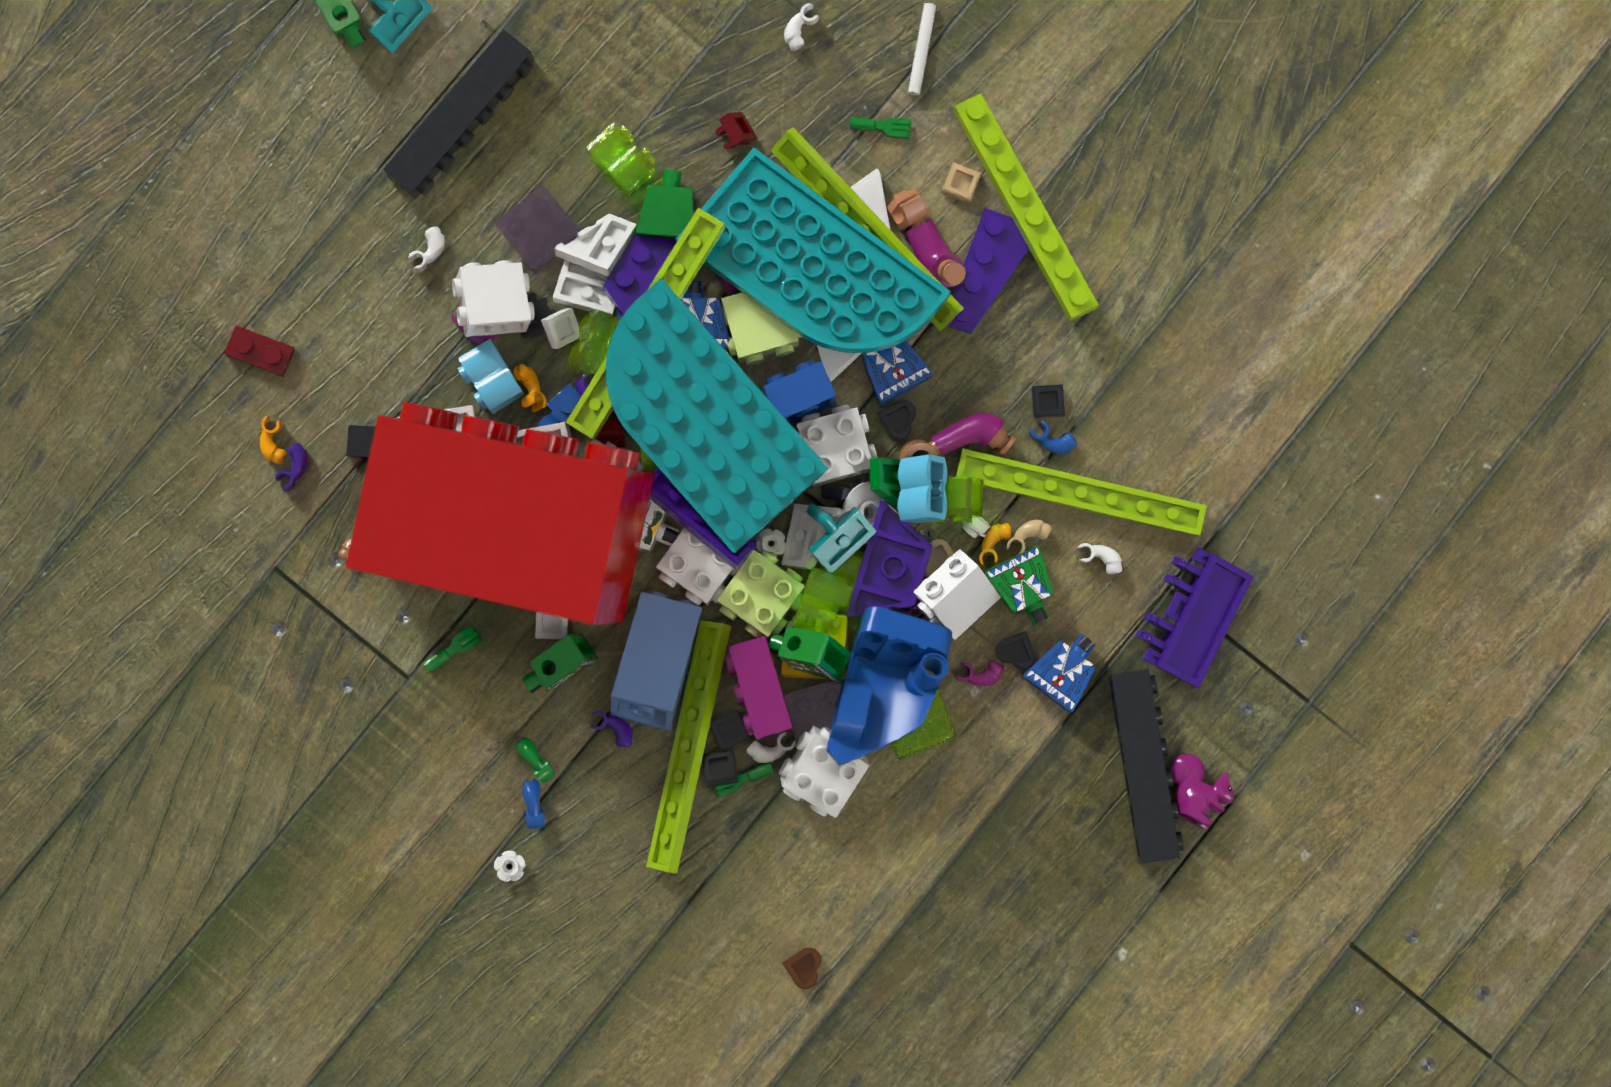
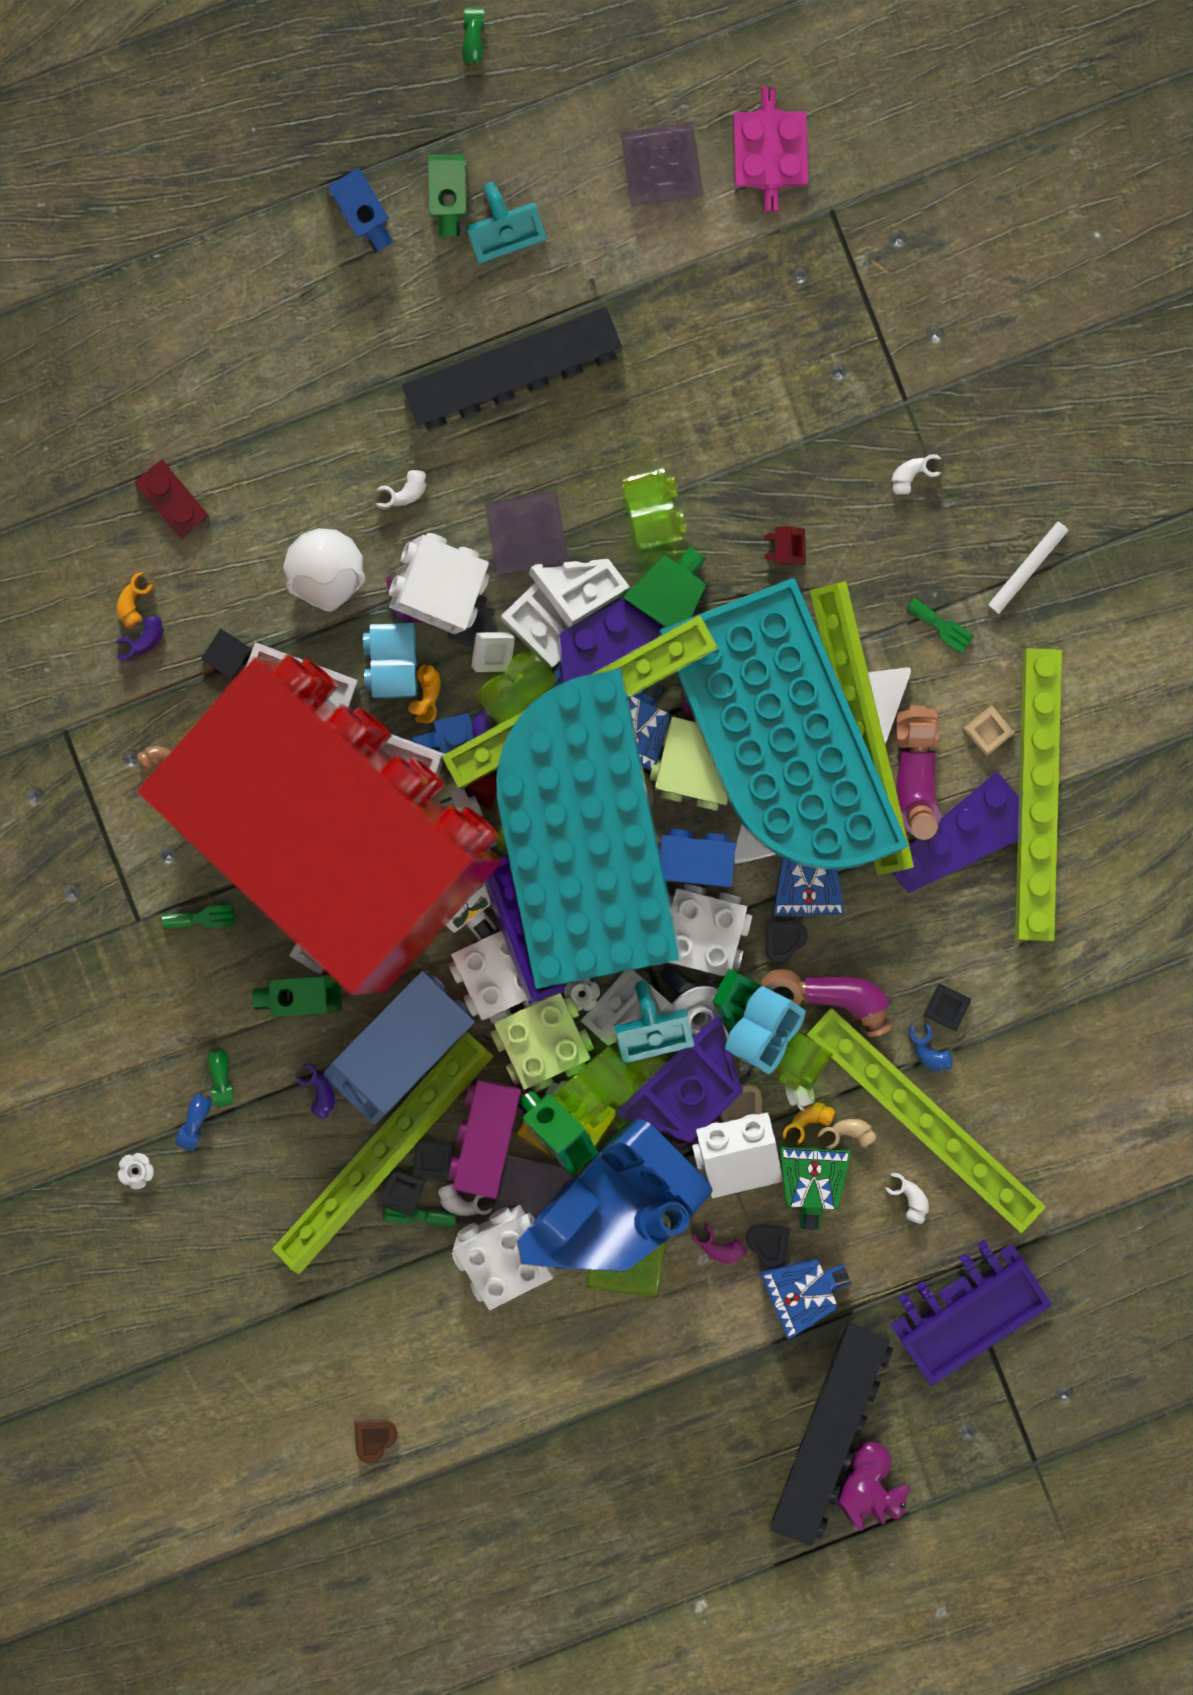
camera: 30 degrees right, 5 degrees up
none -> white helmet [283,528,365,612]
none -> blue torso [326,168,394,253]

